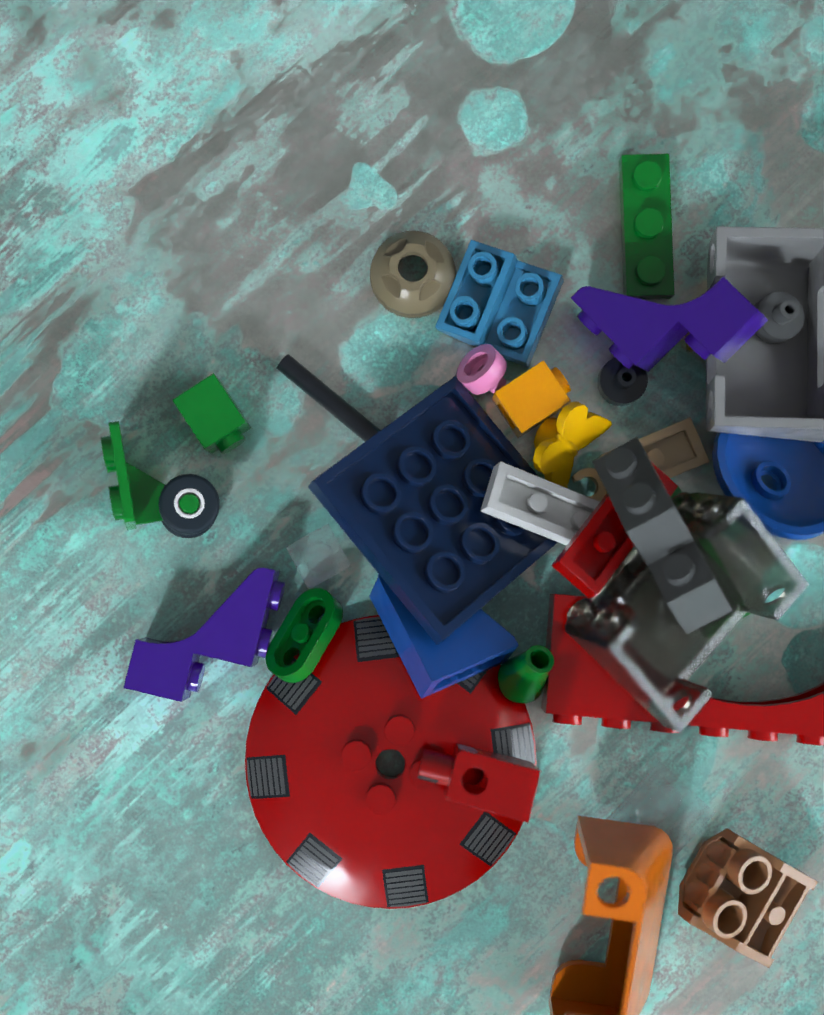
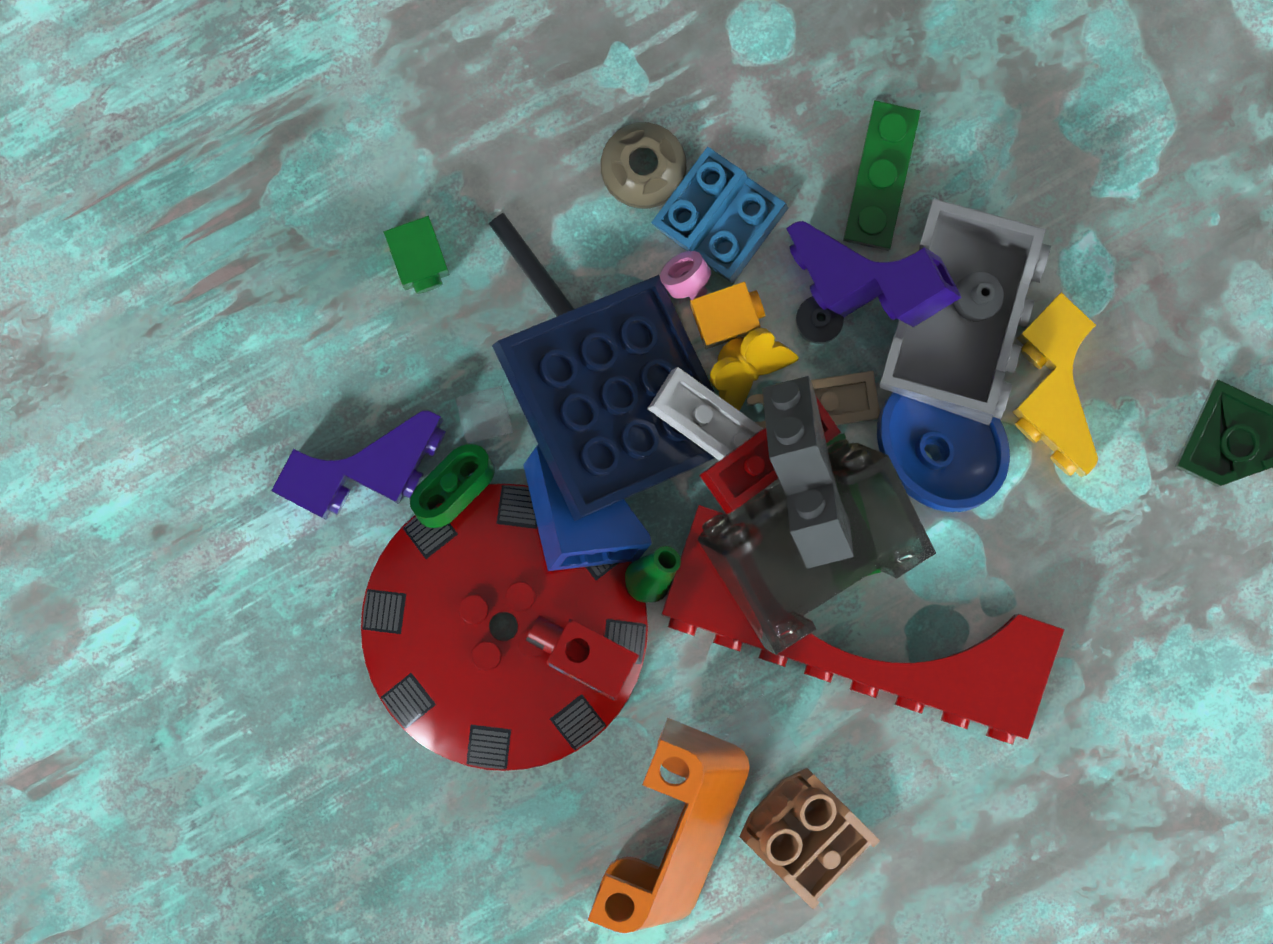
camera: 10 degrees right, 0 degrees up
plate [100,421,220,538] -> none

